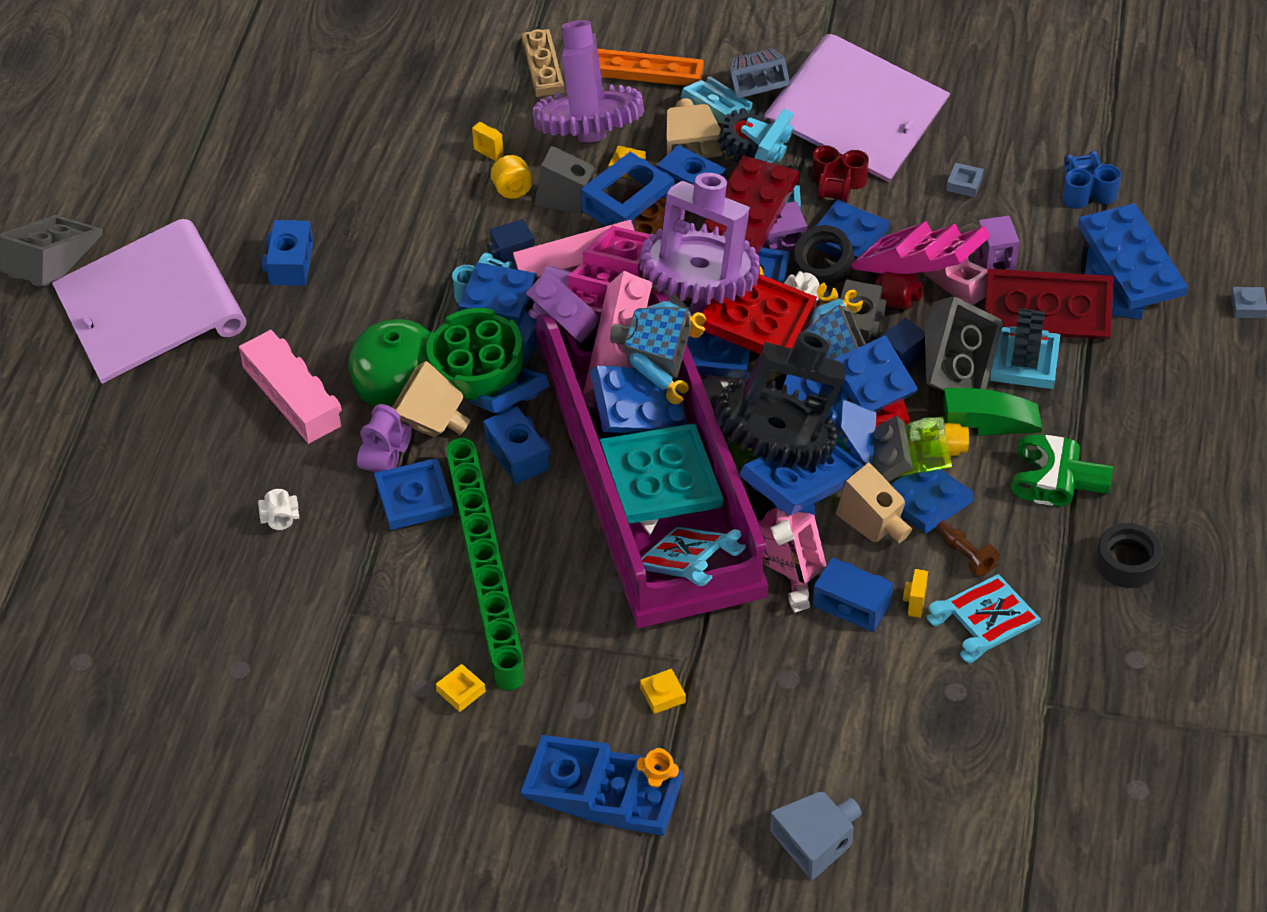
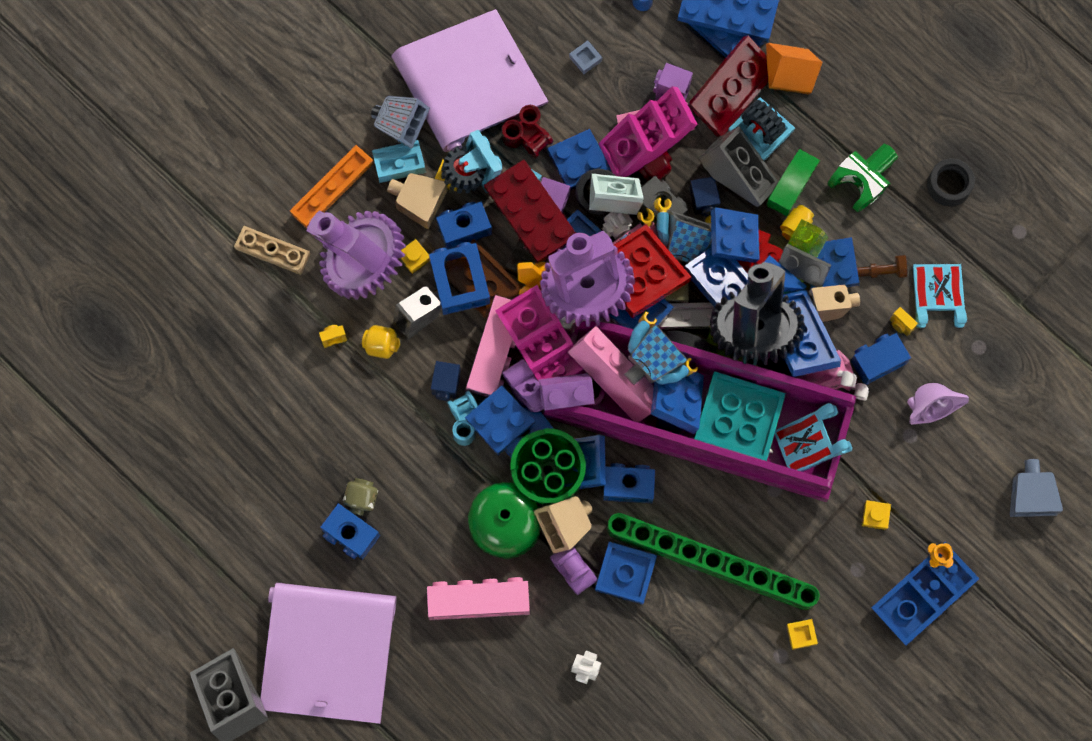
camera: 60 degrees left, 25 degrees up
none -> olive head [343,478,378,516]
none -> light aqua slope [589,174,644,215]
none -> orange slope [766,43,822,94]
none -> lavender hat [907,383,969,425]

